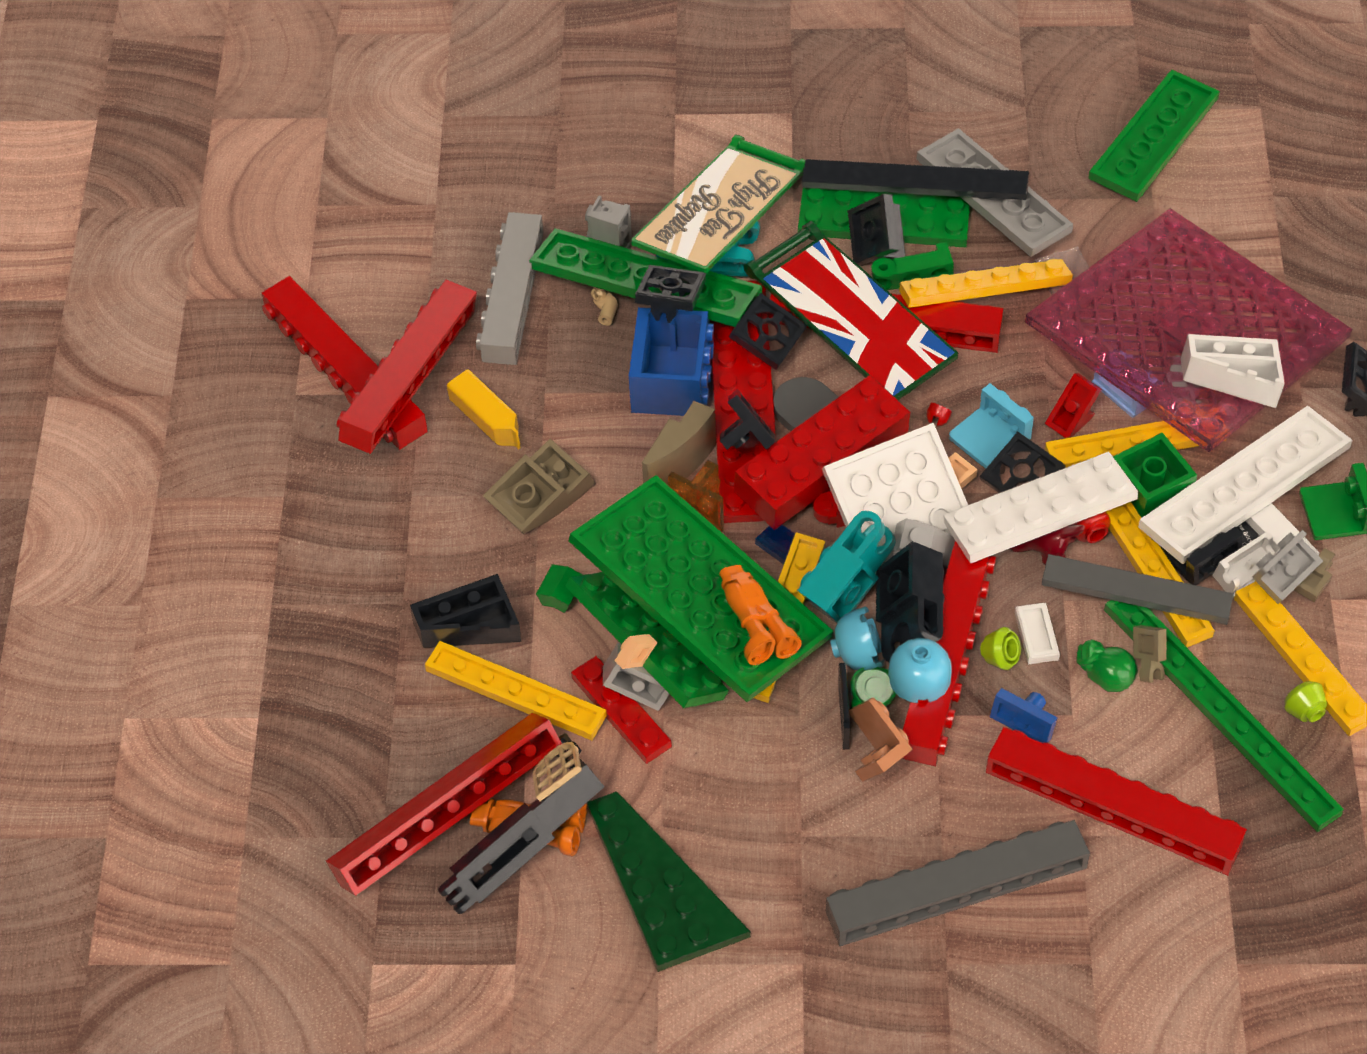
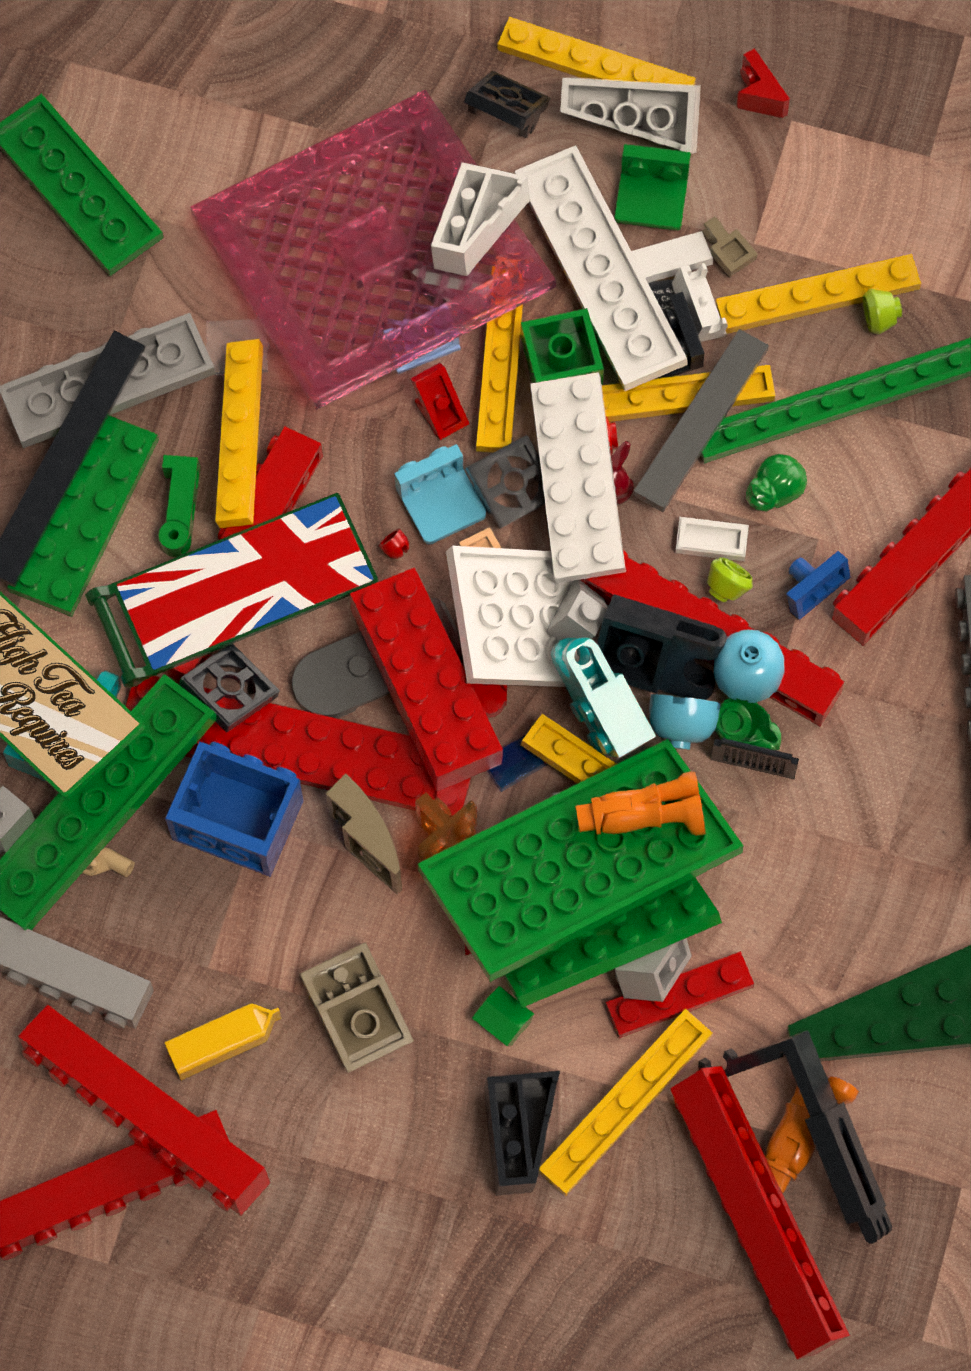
camera: 75 degrees left, 15 degrees up
tan window [533,742,582,801] -> none
light nougat plate [615,634,657,669] -> none
black piece [635,265,706,323] -> none
black bracket [719,389,776,450] -> none
black bracket [848,194,905,266] -> none
nougat bracket [849,697,913,782] -> none
dark tan plate [1133,625,1166,683] -> none
light grey bracket [1252,530,1323,604] -> none

